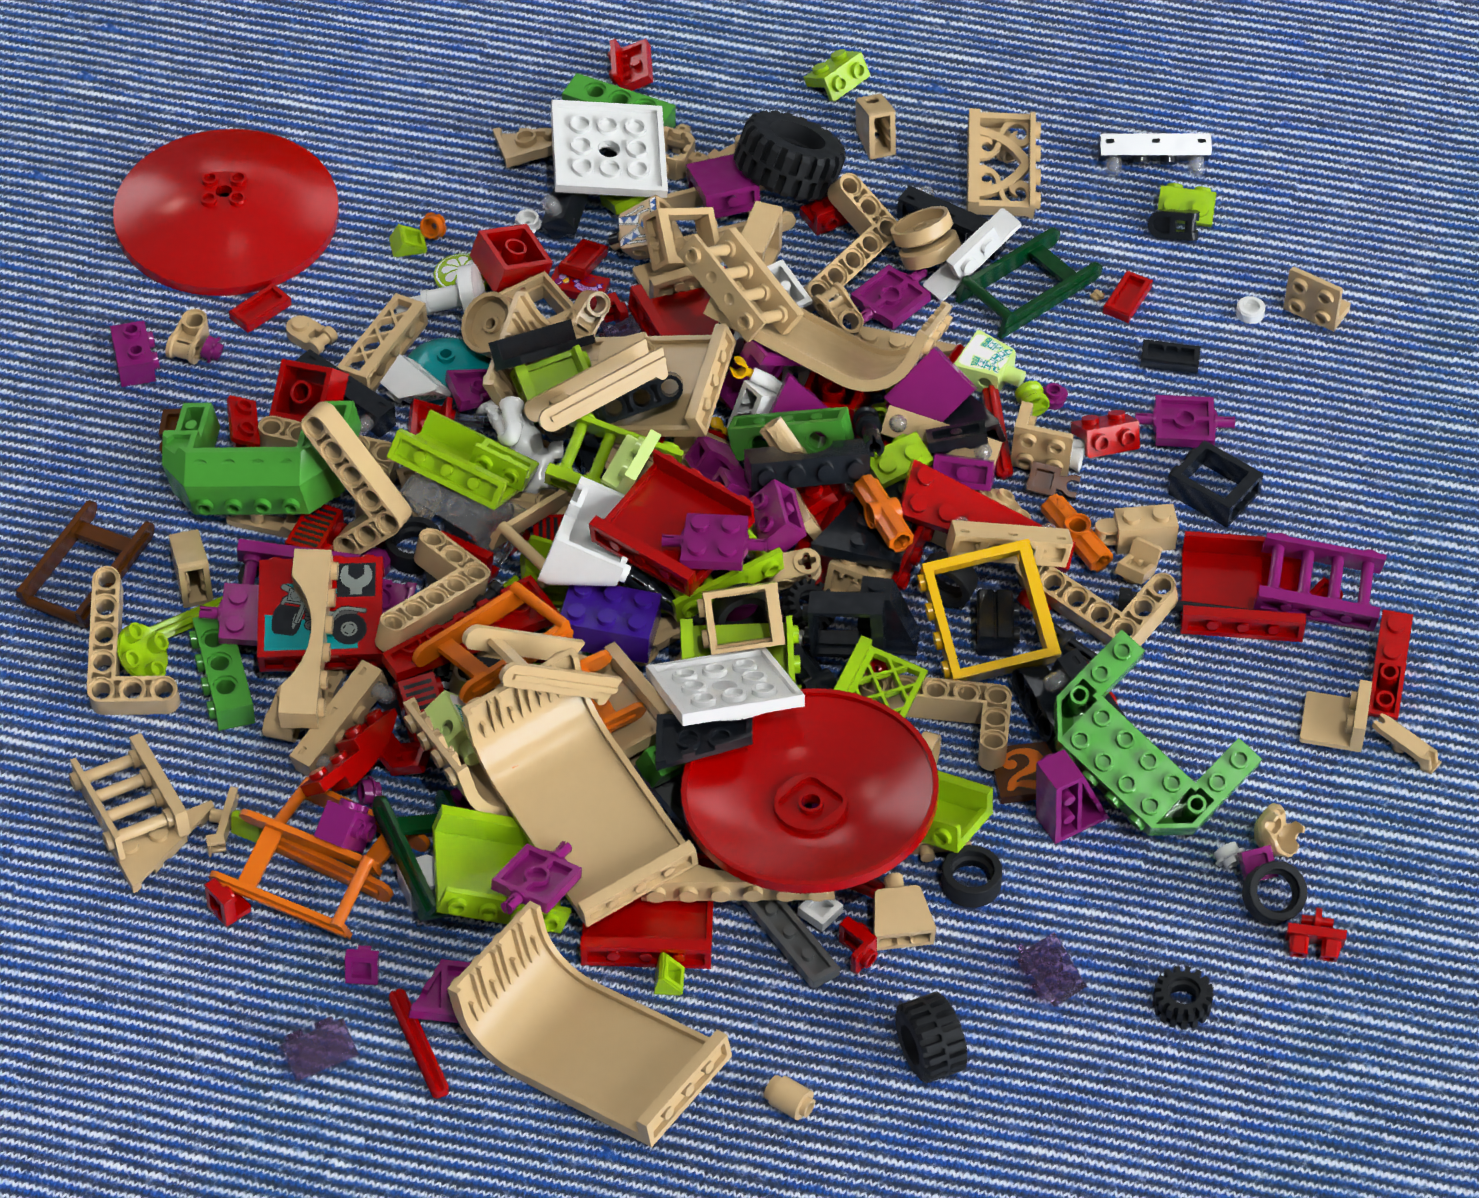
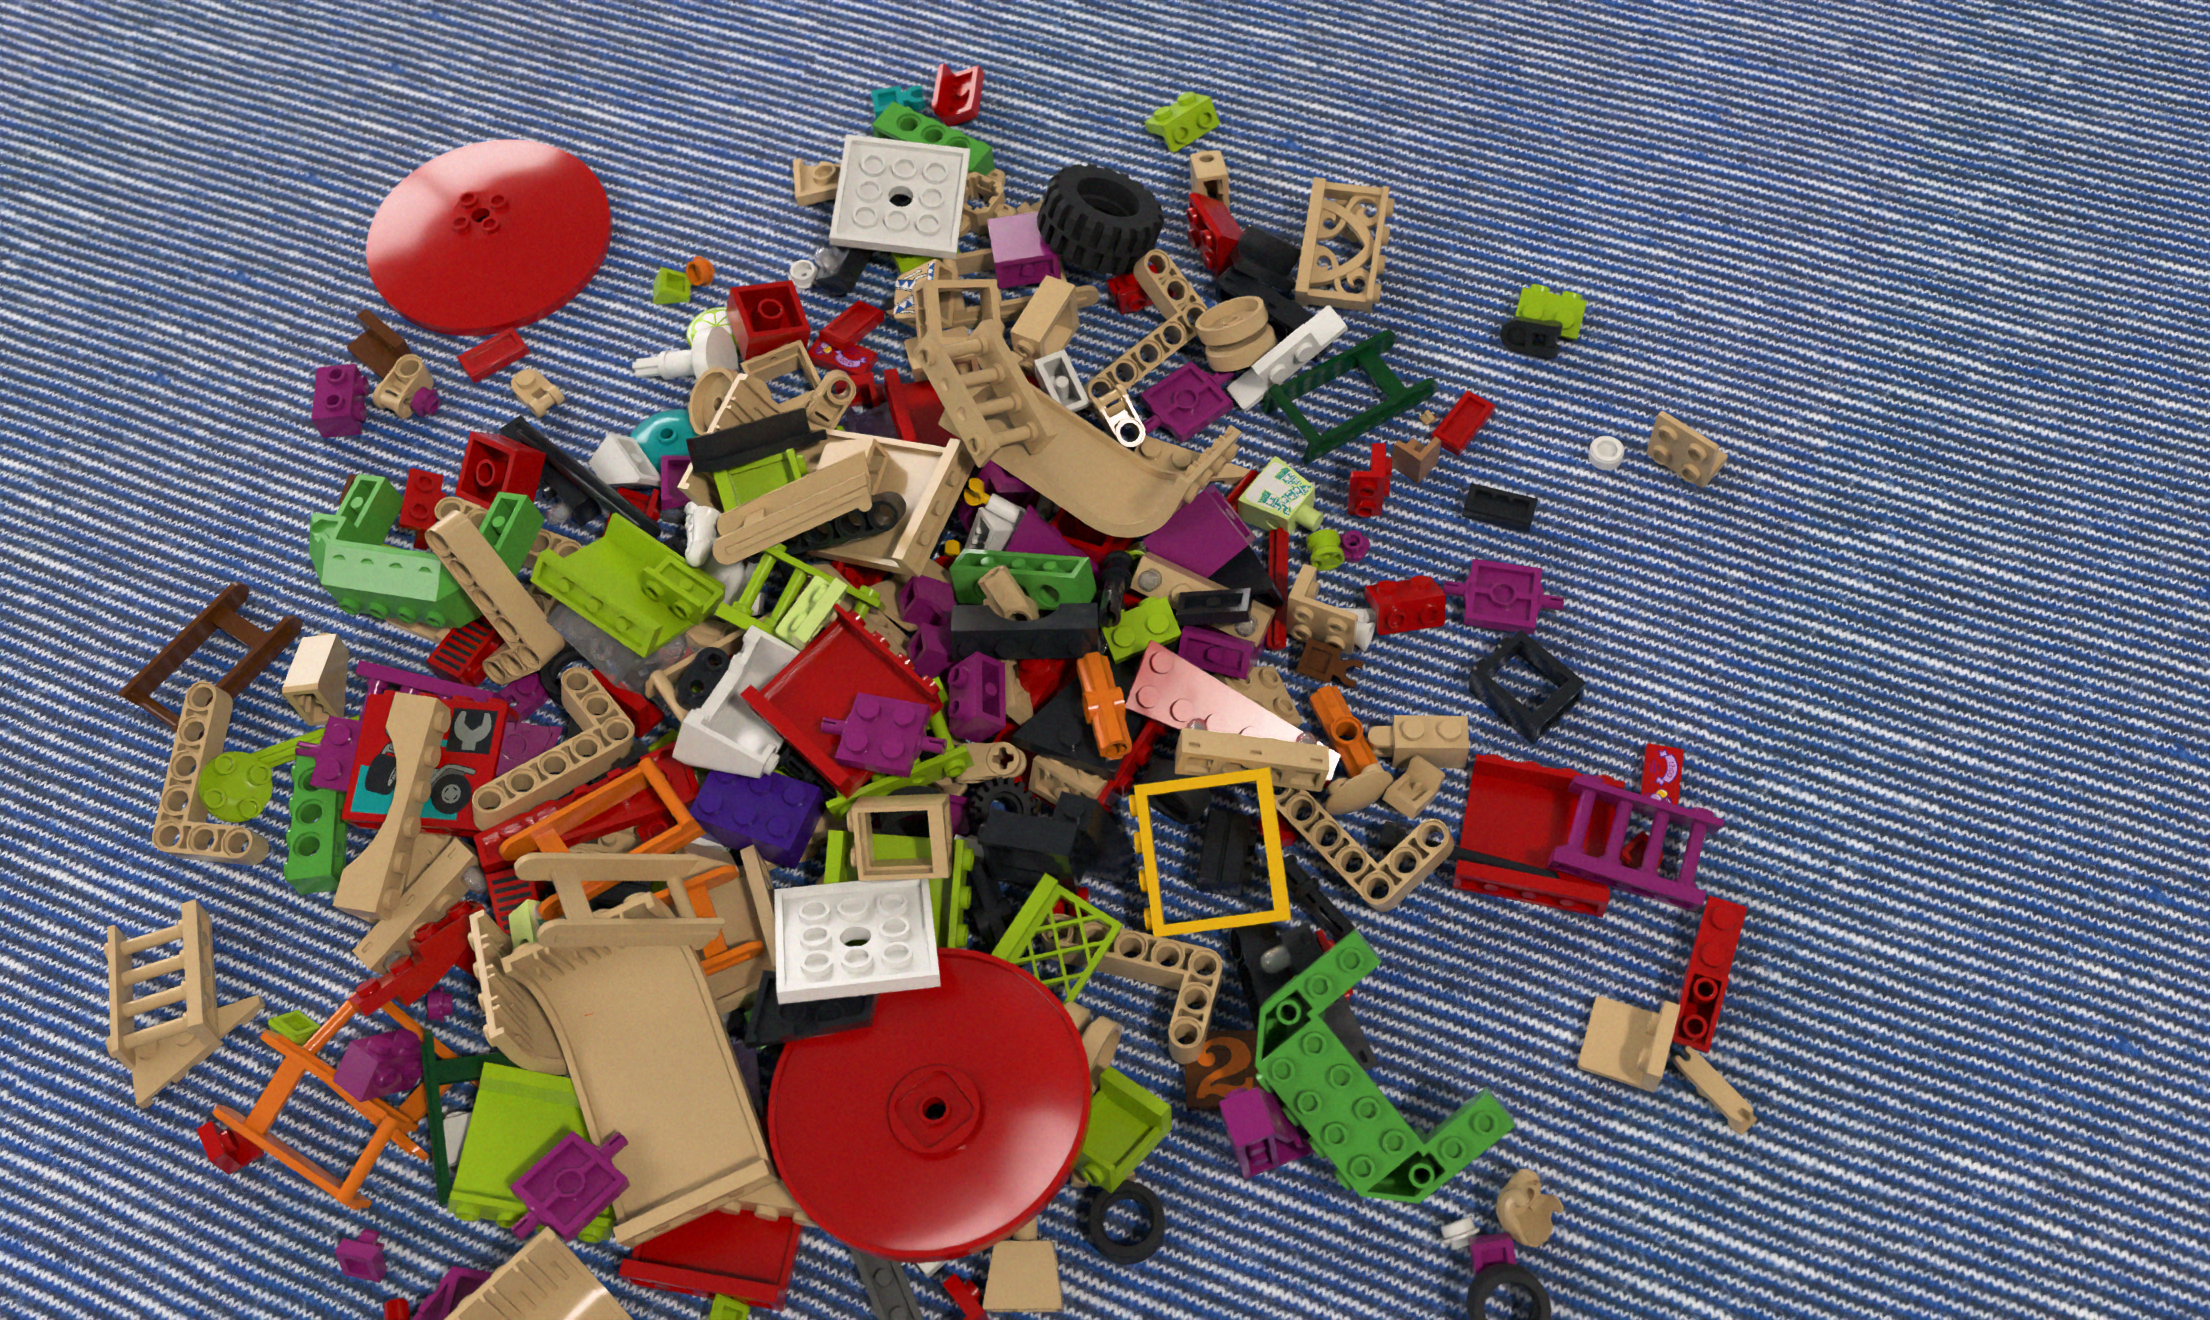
camera: 15 degrees right, 10 degrees up
tan piece [206,786,239,857] -> none
tan fence [337,293,428,392] -> none
piece [1098,133,1212,177] -> none
none -> reddish brown panel [347,308,412,380]
none -> black axle [516,424,662,539]
none -> black plate [674,647,731,711]
none -> teal plate [871,85,926,119]
none -> red slope [1186,192,1243,278]
none -> black panel [1229,224,1302,294]
none -> tan dish [1325,763,1393,815]
none -> red bracket [1347,443,1392,517]
none -> medium nougat panel [1392,437,1441,484]
none -> red tile [1637,743,1684,814]

